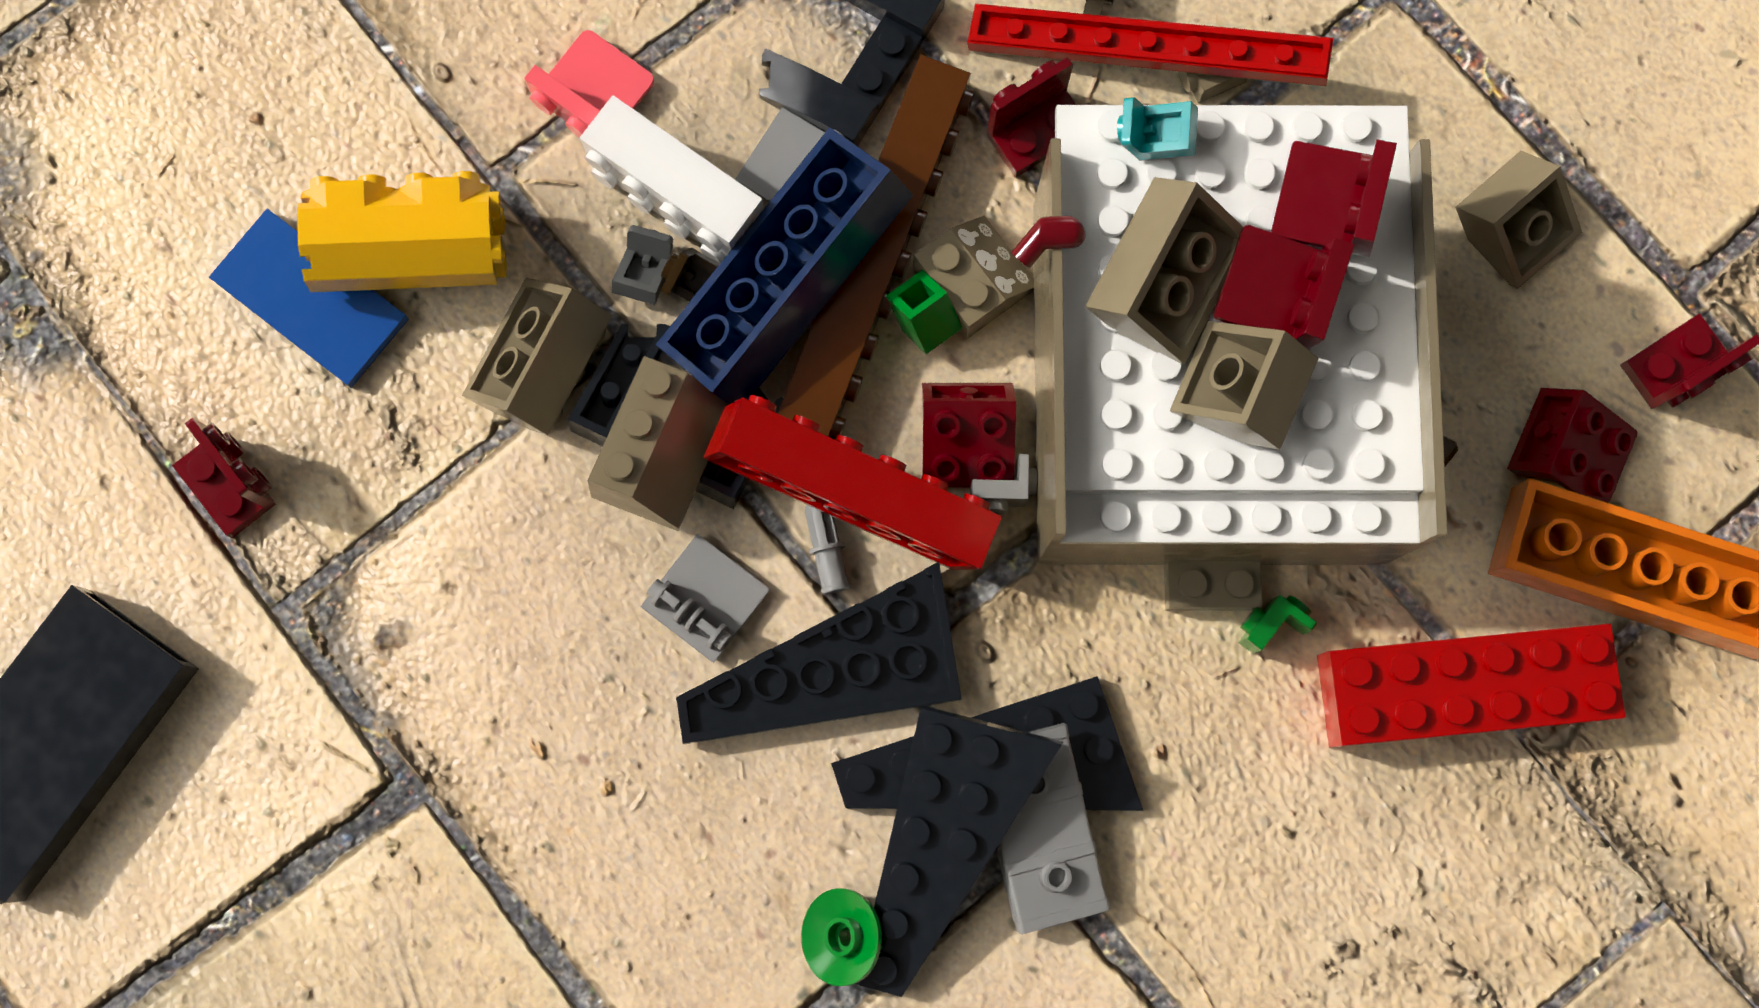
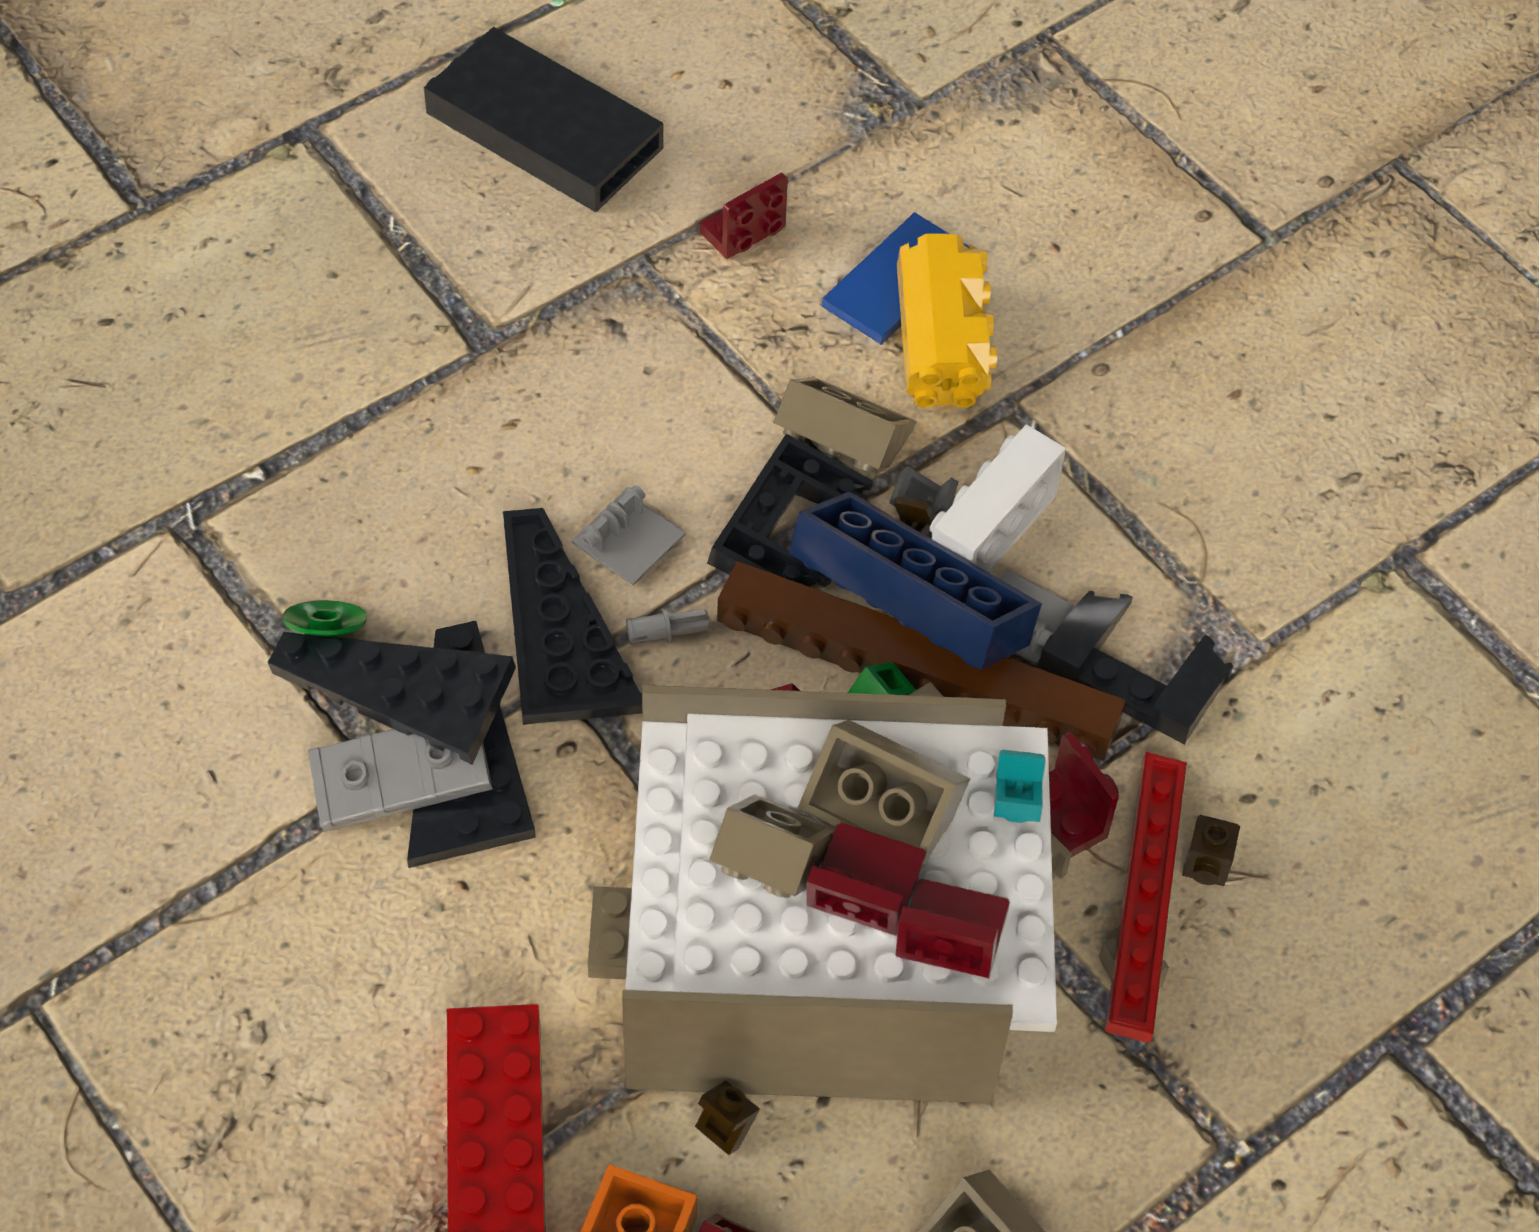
camera: 90 degrees right, 25 degrees down
coral bracket [524,30,654,138] -> none
dark tan slope [587,356,729,531] -> none
red brick [703,395,1002,570] -> none
dark red arm [1011,216,1086,268] -> none
green bracket [1238,595,1317,654] -> none

